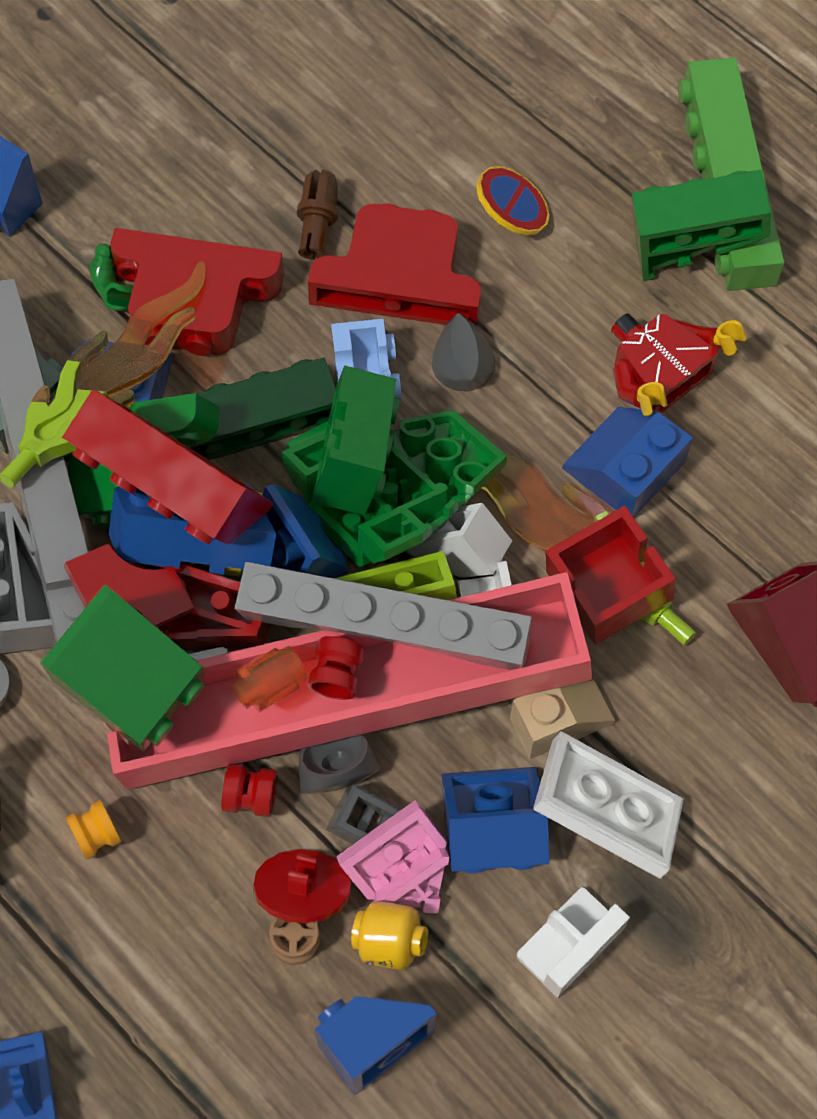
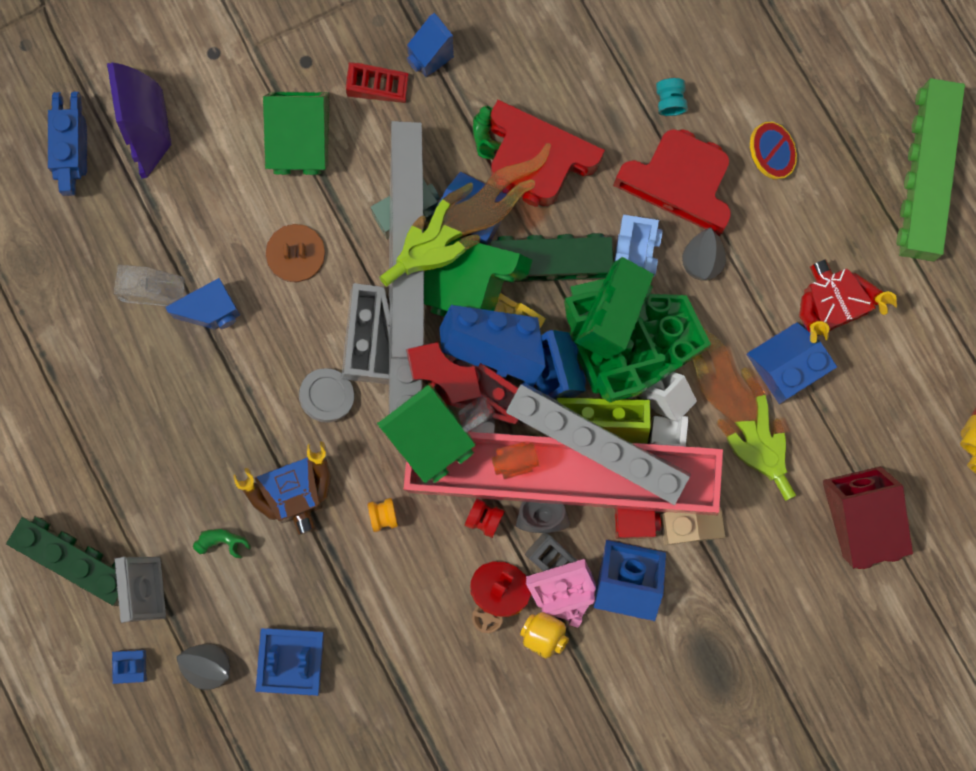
camera: 15 degrees right, 15 degrees up
red slope [62,389,274,545] -> none
reddish brown arm [296,169,339,260] -> none
red wheel [308,636,365,700] -> none
blue slope [315,996,436,1095] -> none
white panel [517,888,630,998] -> none
white tile [533,731,684,879] -> none
red piece [545,505,676,645] -> none
green wedge [632,169,771,282] -> none
none -> clear slope [459,395,496,433]
none -> red brick [615,508,661,539]
none -> teal wheel [656,78,688,116]

